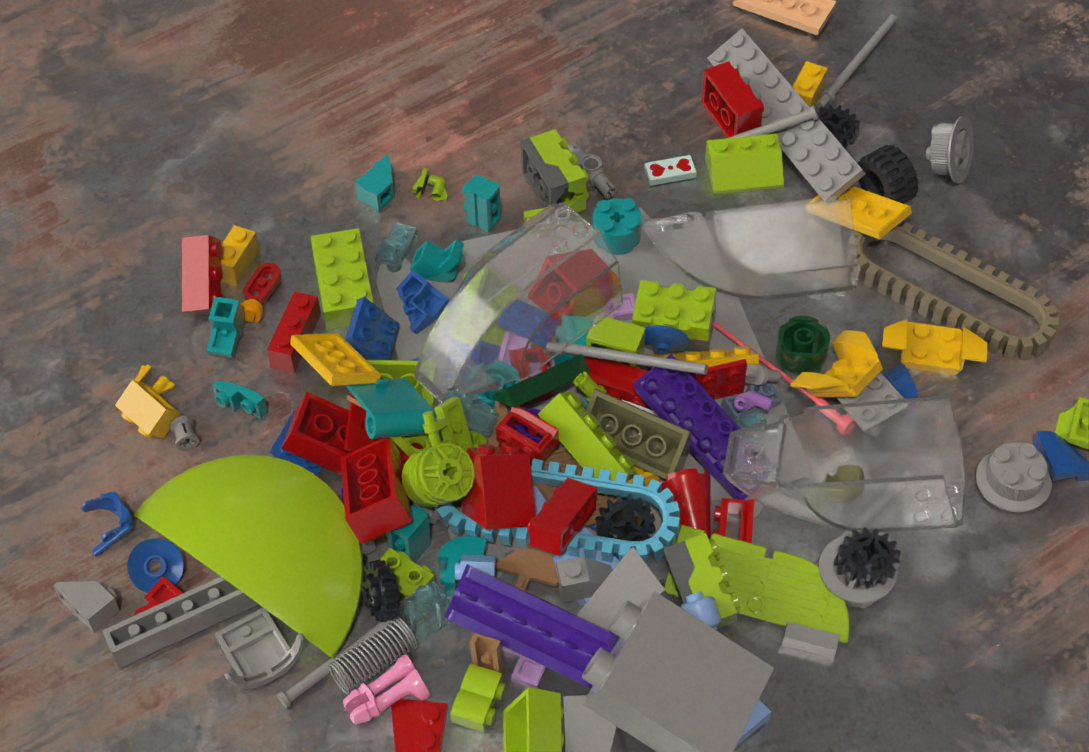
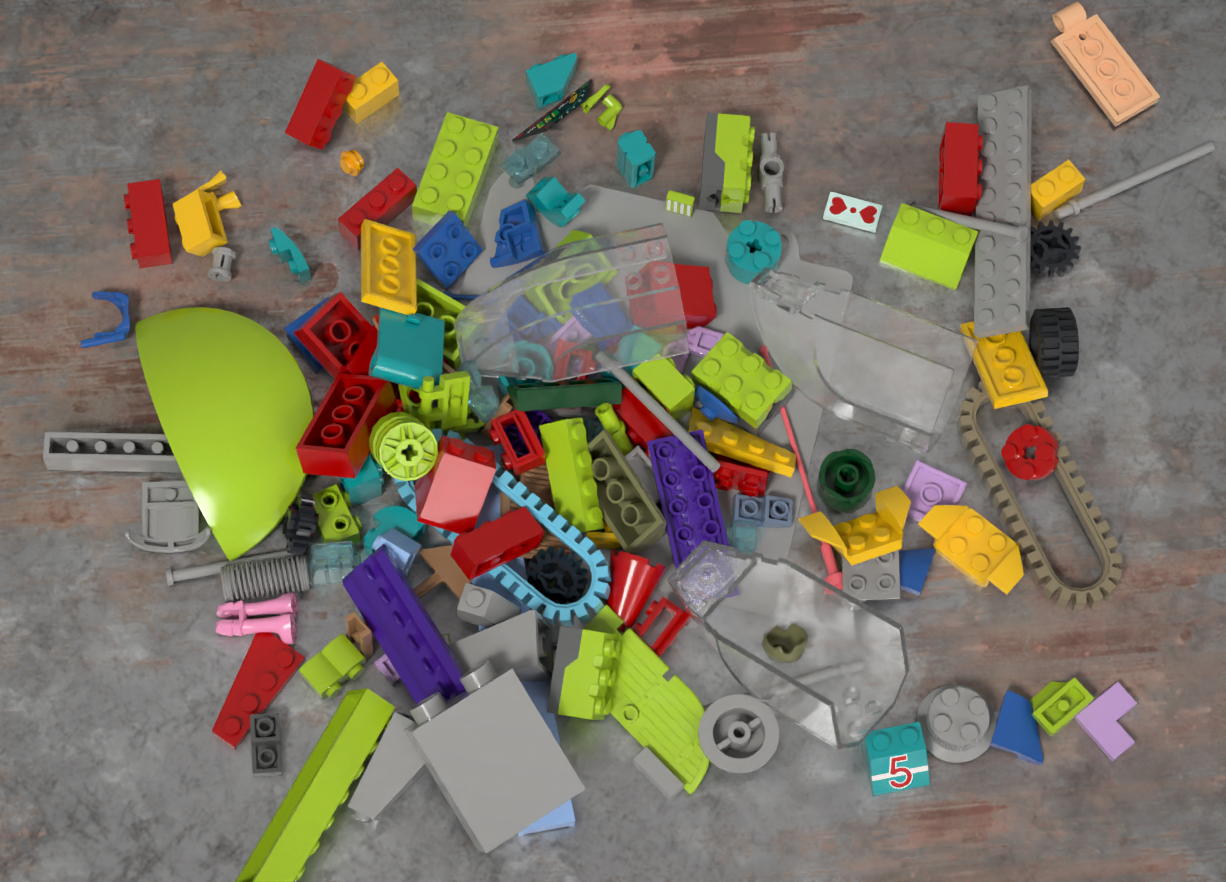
camera: 25 degrees right, 15 degrees up
light grey slope [53,581,120,633] -> none
blue dish [127,538,183,593] -> none
red plate [134,577,183,616] -> none
teal brick [207,297,244,358] -> none
red plate [243,262,281,305] -> none
light blue head [680,591,721,631] -> none
medium lavender arm [734,391,774,412] -> none
light grey piece [745,364,782,385] -> none
black gear [838,527,901,587] -> none
light grey piece [926,116,974,184] -> none
none -> red brick [123,179,173,269]
none -> black sticker [512,79,592,141]
none -> teal slope [860,722,930,797]
none -> lavender tile [902,460,967,522]
none -> red plate [1001,424,1059,481]

